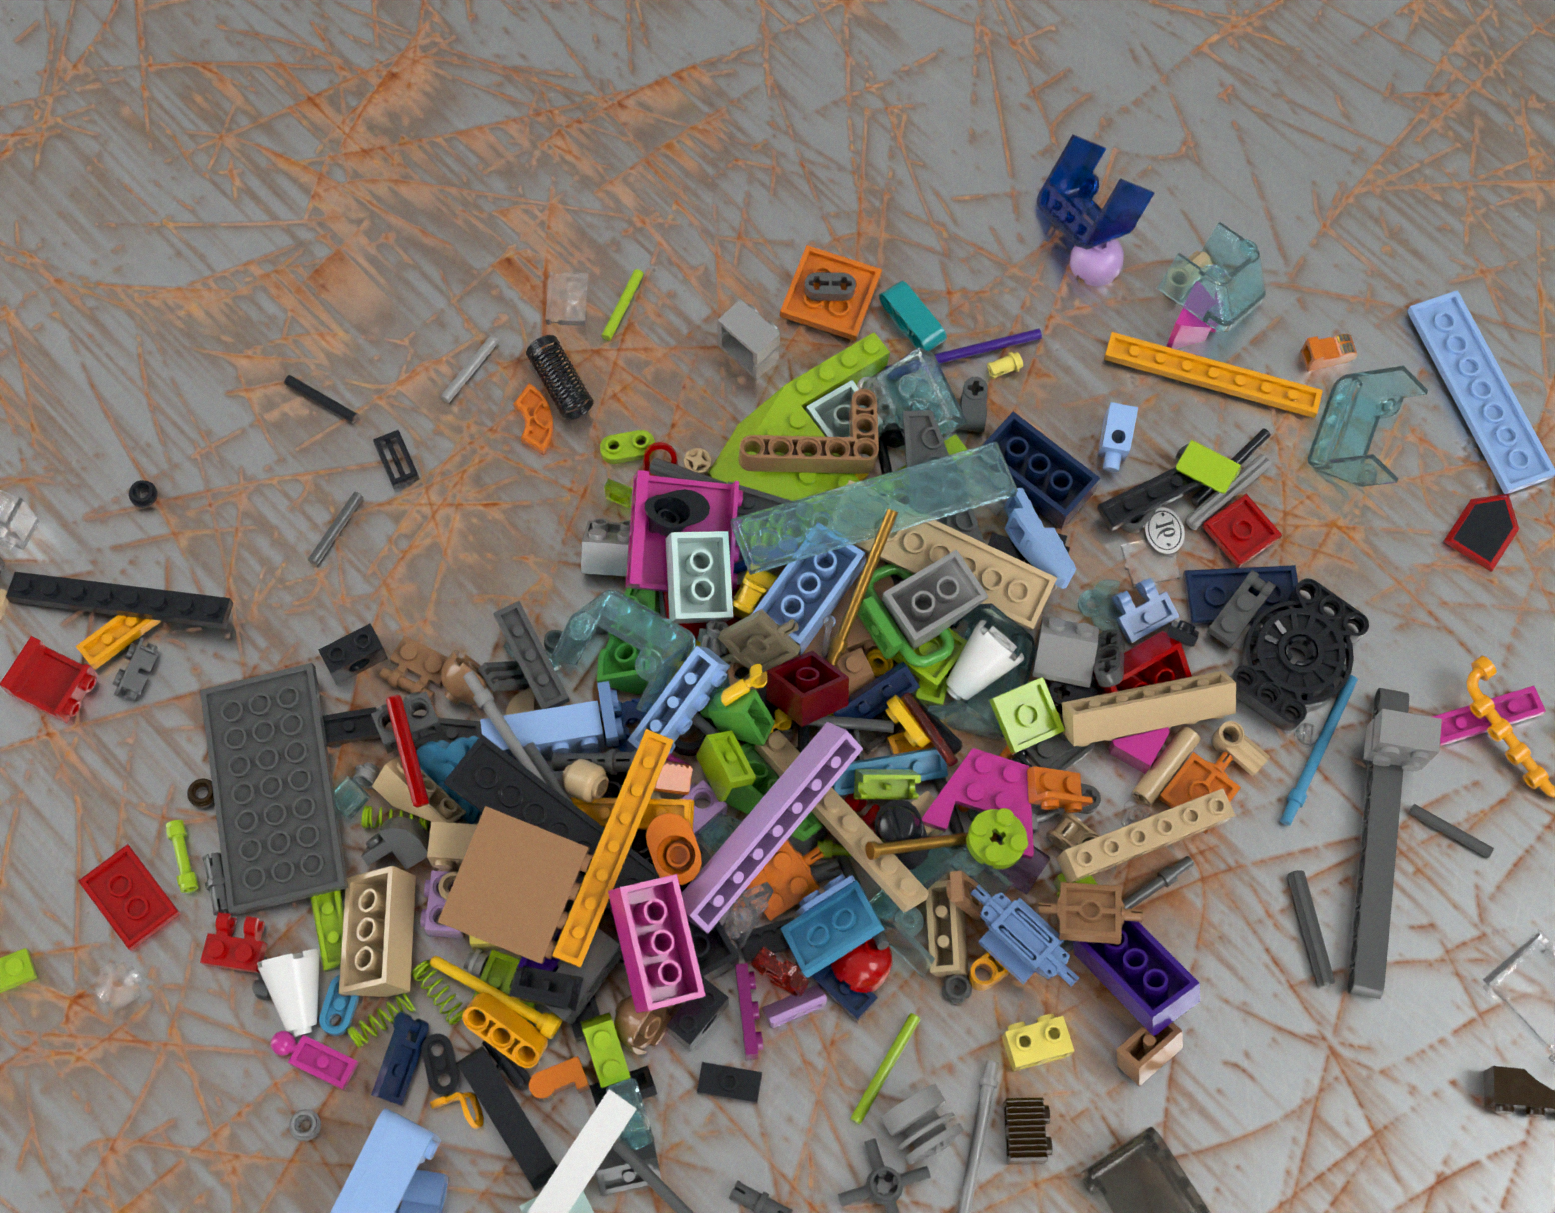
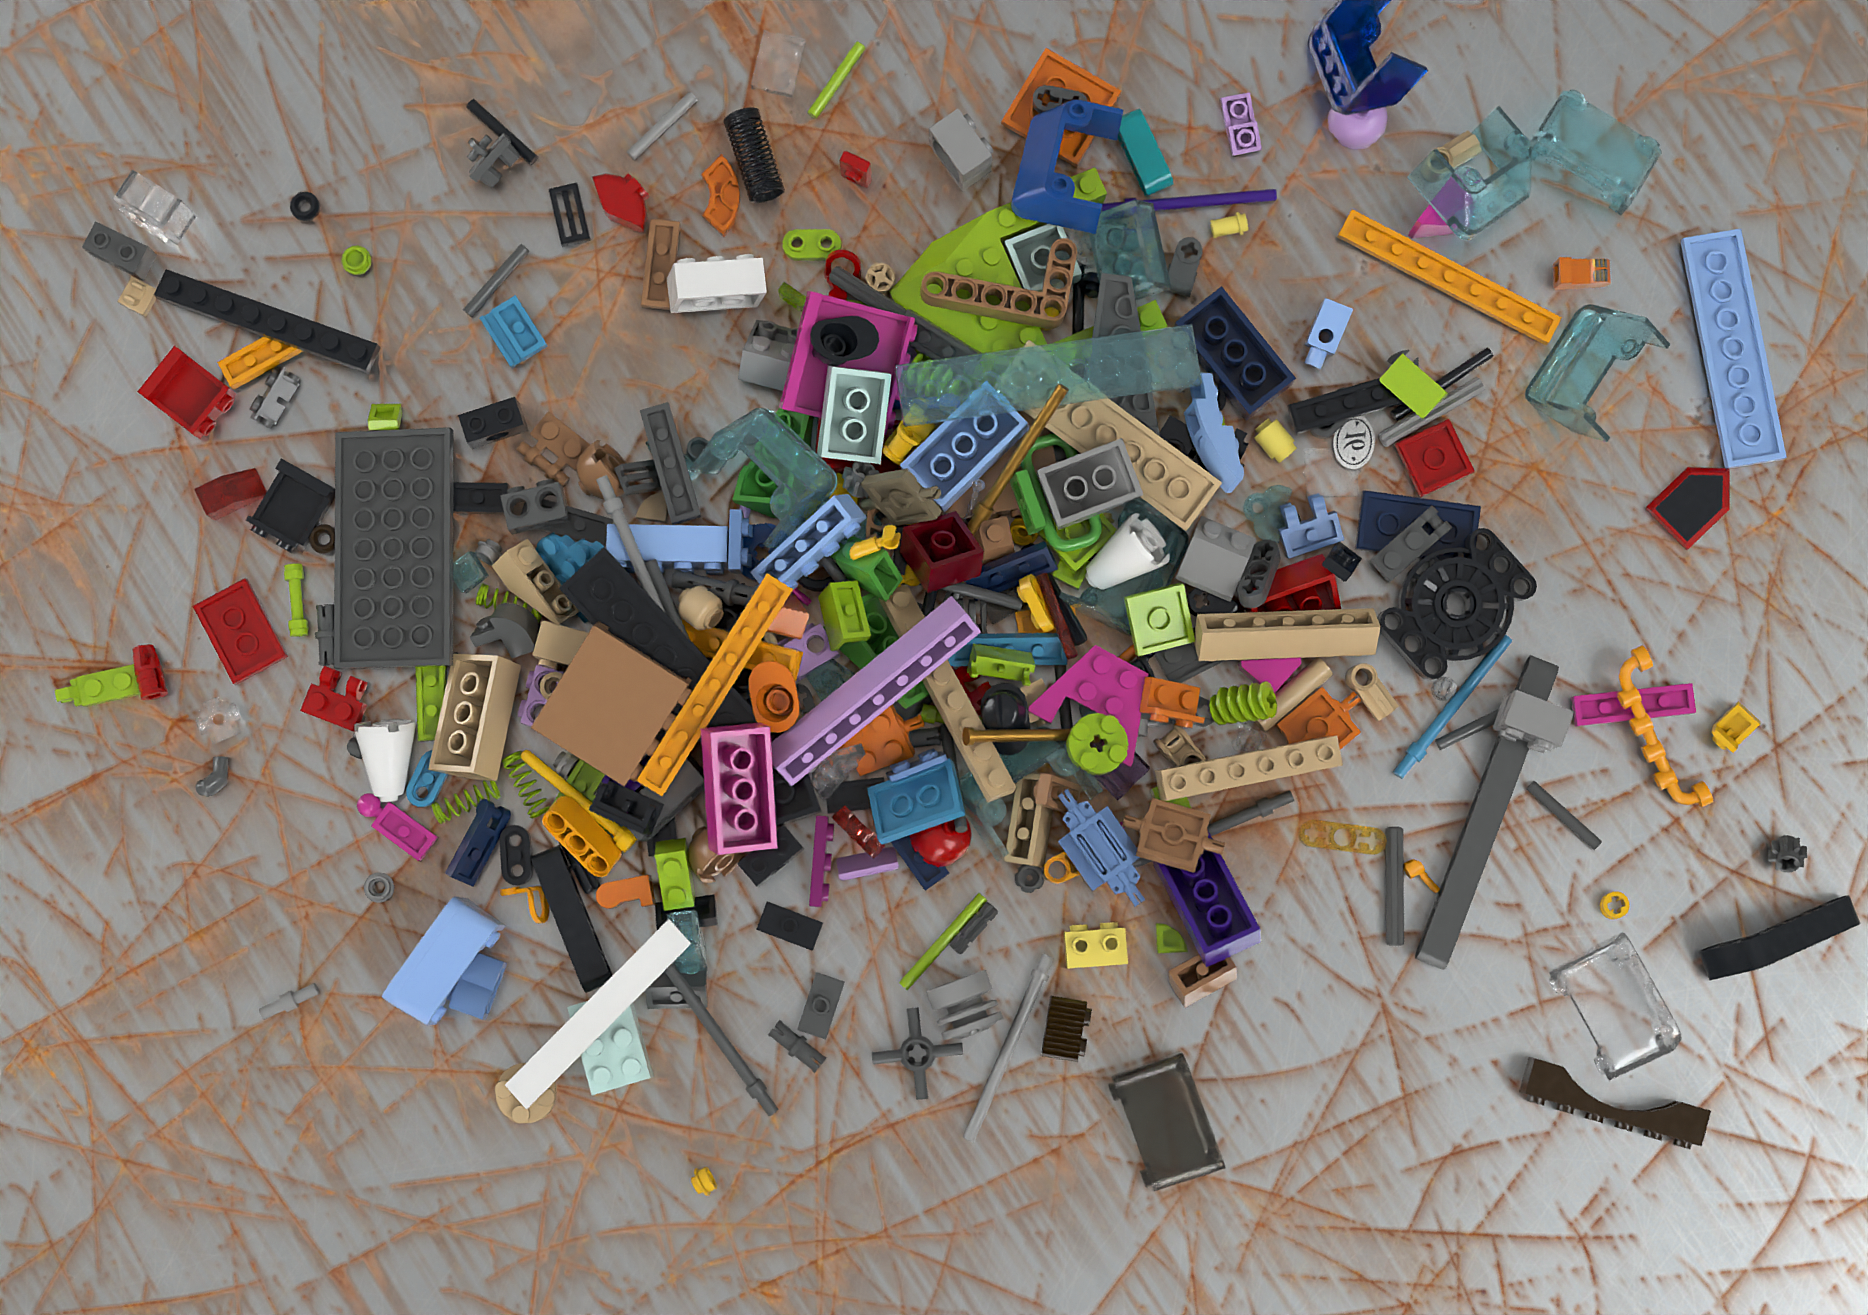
camera: 15 degrees right, 15 degrees up
red axle [386,695,429,808] -> none
none -> red hinge [132,644,168,700]
none -> clear red slope [194,468,267,521]
none -> dark grey arm [196,756,228,797]
none -> black panel [246,458,335,553]
none -> lime plate [341,246,372,275]
none -> lime plate [367,404,402,431]
none -> dark grey hips [467,132,520,188]
none -> dark azure plate [479,295,548,369]
none -> red piece [592,173,649,233]
none -> medium nougat plate [641,219,681,310]
none -> white brick [667,254,767,313]
none -> dark grey plate [797,972,845,1040]
none -> red plate [839,151,872,189]
none -> dark grey axle [950,902,998,954]
none -> blue windscreen [1011,100,1124,234]
none -> lime tile [1155,923,1188,953]
none -> lime piece [1209,681,1277,725]
none -> lavender slope [1220,92,1262,156]
none -> light yellow brick [1254,418,1297,463]
none -> clear yellow beam [1298,820,1387,855]
none -> light orange hand [1404,859,1440,894]
none -> dark grey bar [1435,708,1500,750]
none -> clear light blue windscreen [1522,89,1662,215]
none -> yellow bush [1600,891,1630,919]

